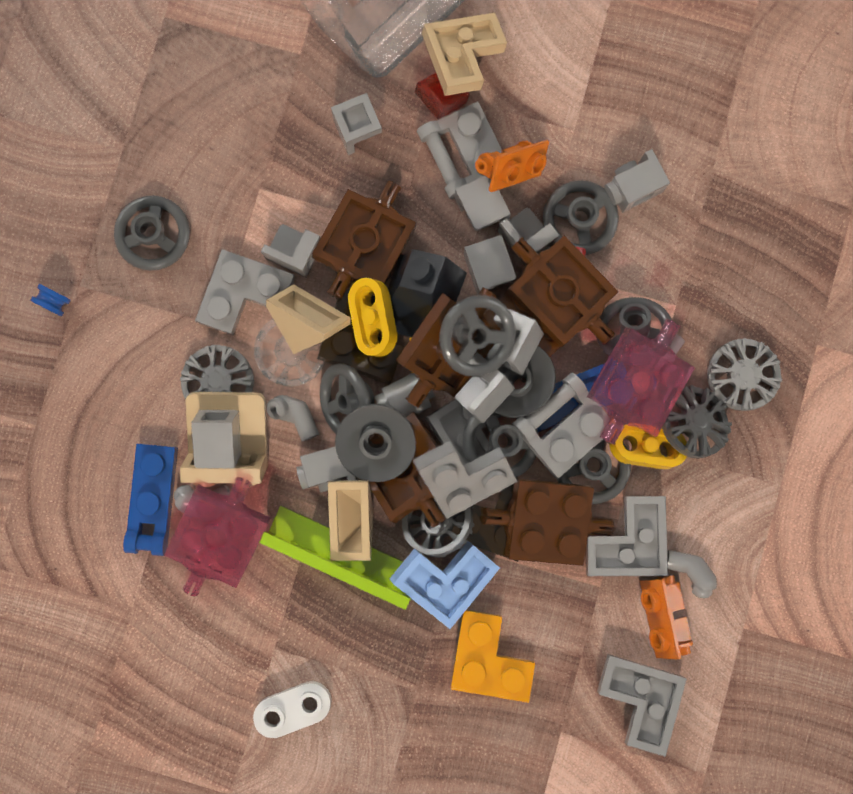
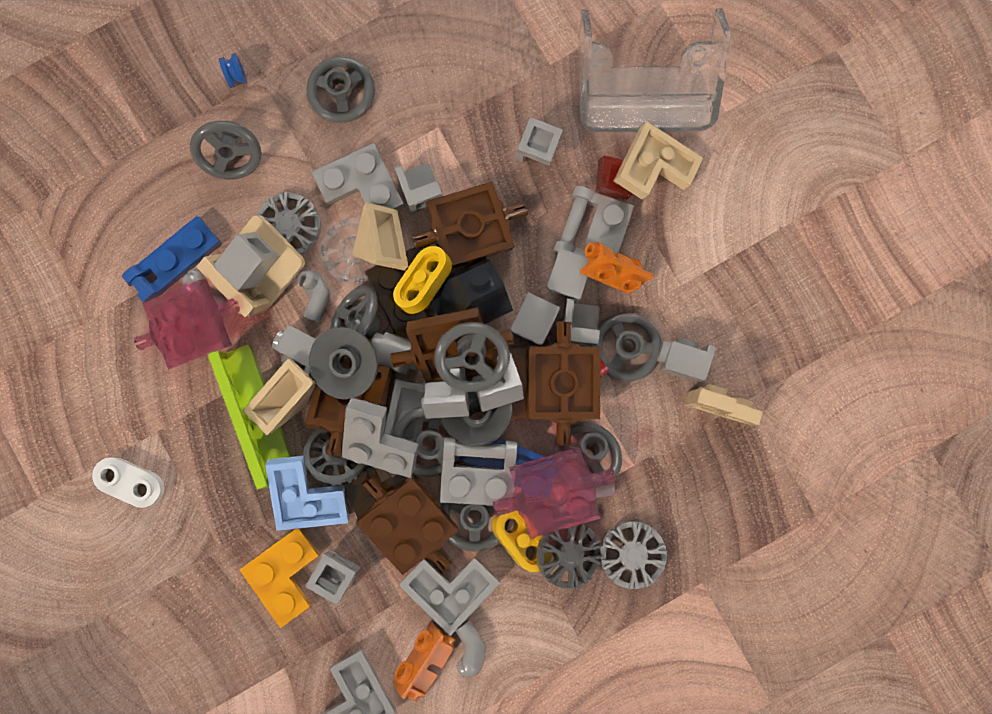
camera: 40 degrees right, 0 degrees up
none -> dark grey piece [190,121,262,180]
none -> light grey brick [305,550,361,605]
none -> tan plate [684,384,763,426]

